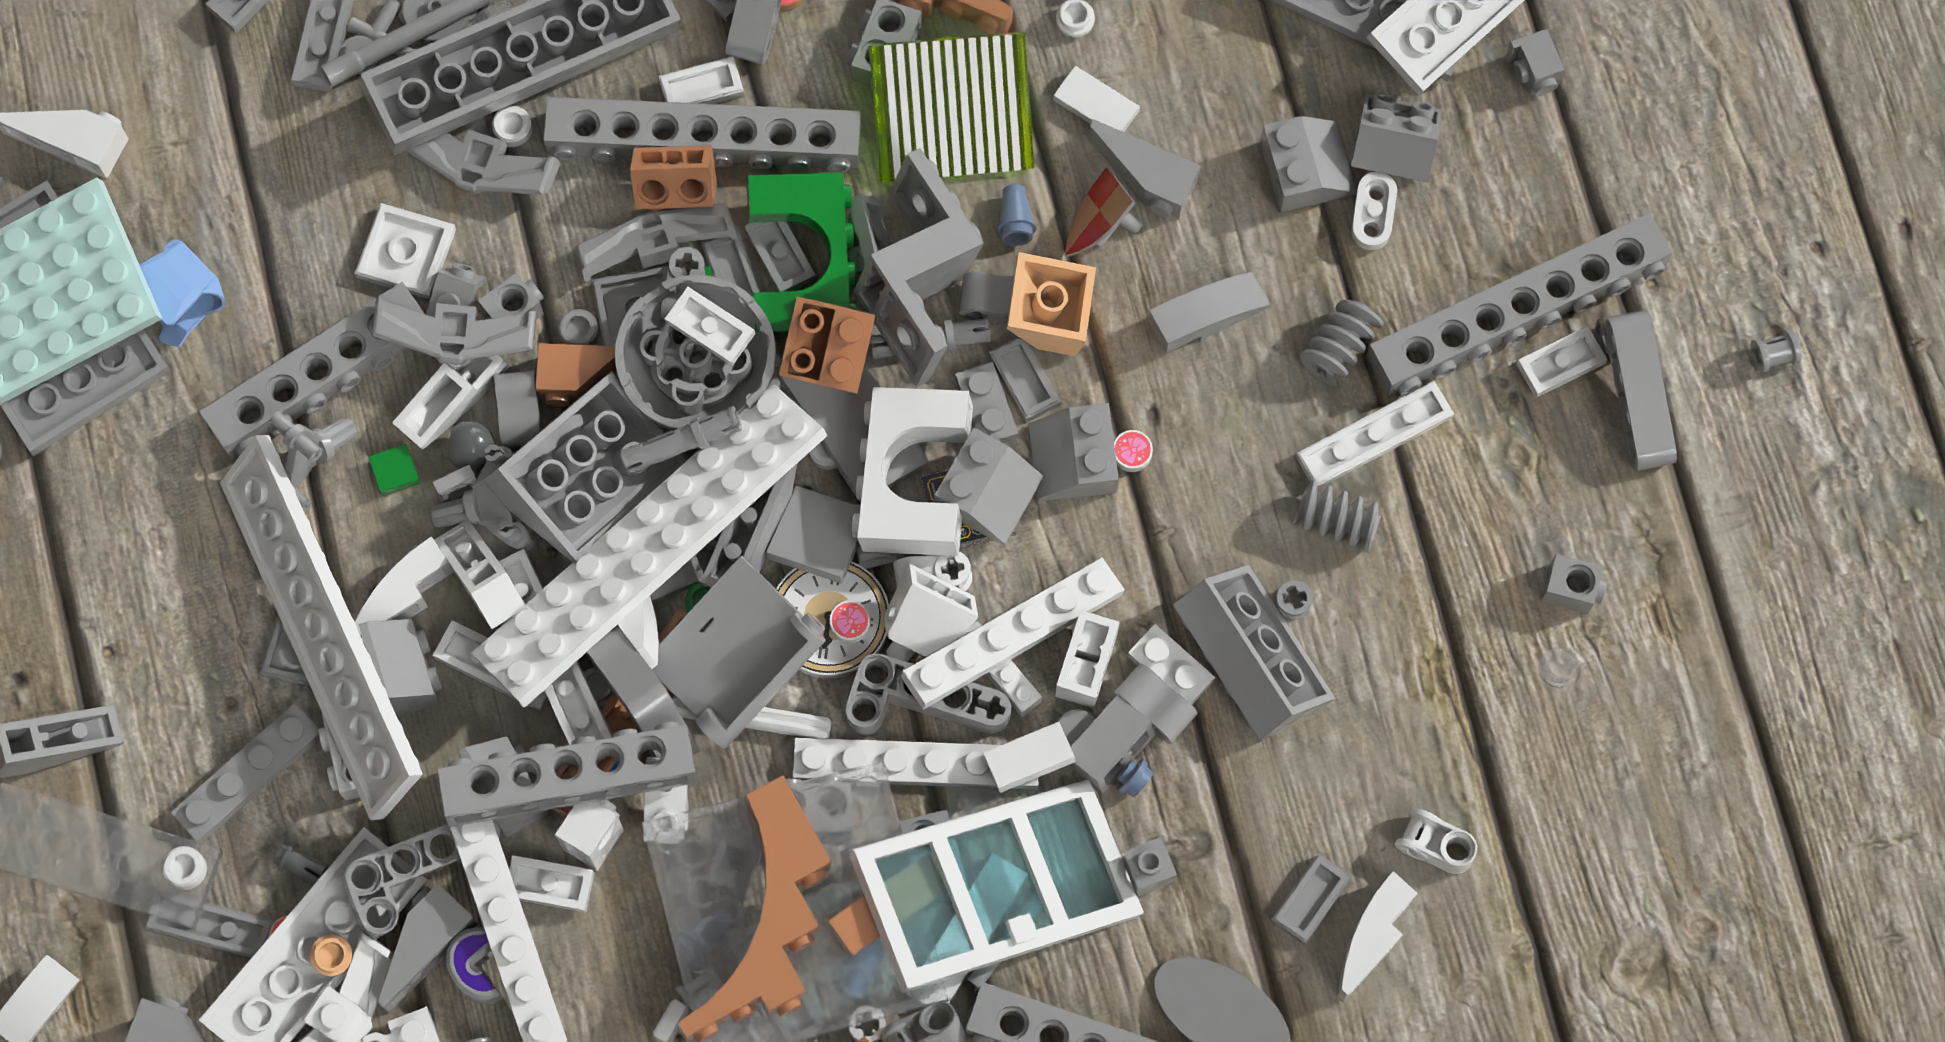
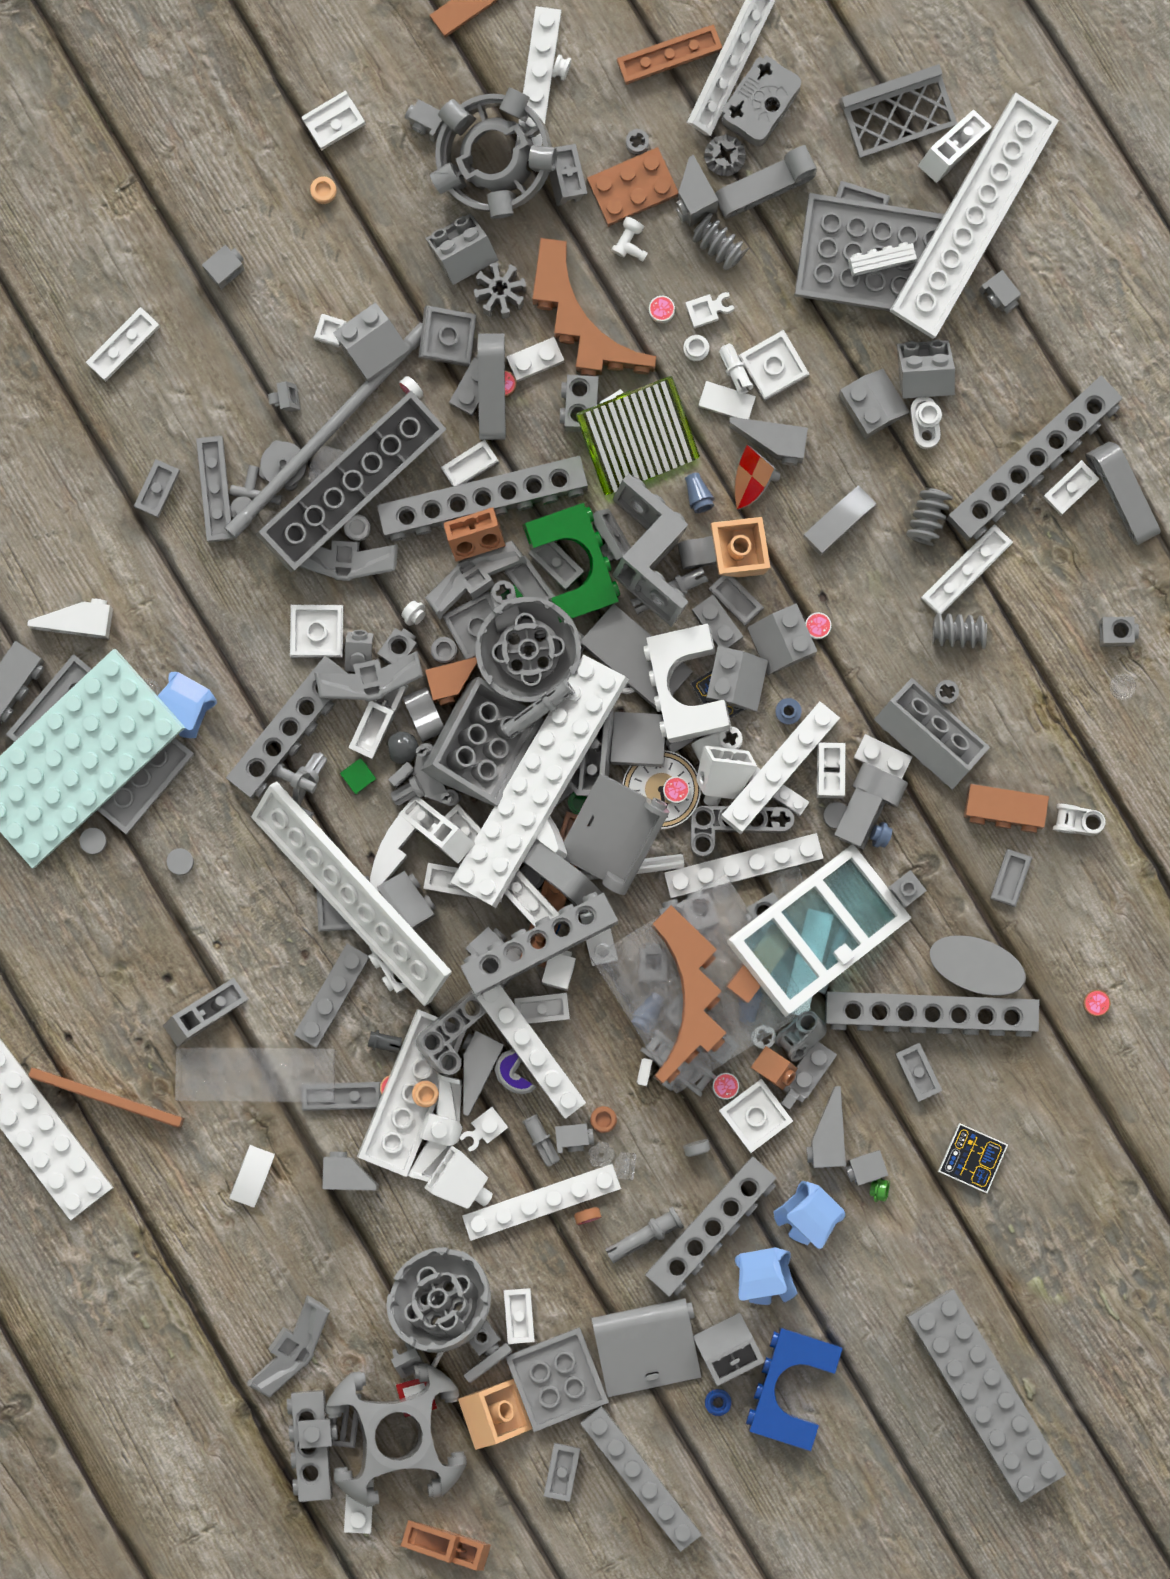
camera: 15 degrees left, 10 degrees up
white tile [162,846,207,890] -> none
white plate [665,287,755,366] -> none
nougat slope [779,297,875,394] -> none
white tile [984,722,1076,793] -> none
white slope [1338,871,1418,1001] -> none
none -> light grey tile [167,848,194,875]
none -> white plate [401,601,426,626]
none -> white axle [719,344,753,394]
none -> white tile [738,330,809,401]
none -> sand blue plate [775,698,802,725]
none -> white plate [915,402,942,428]
none -> nougat brick [964,784,1049,833]

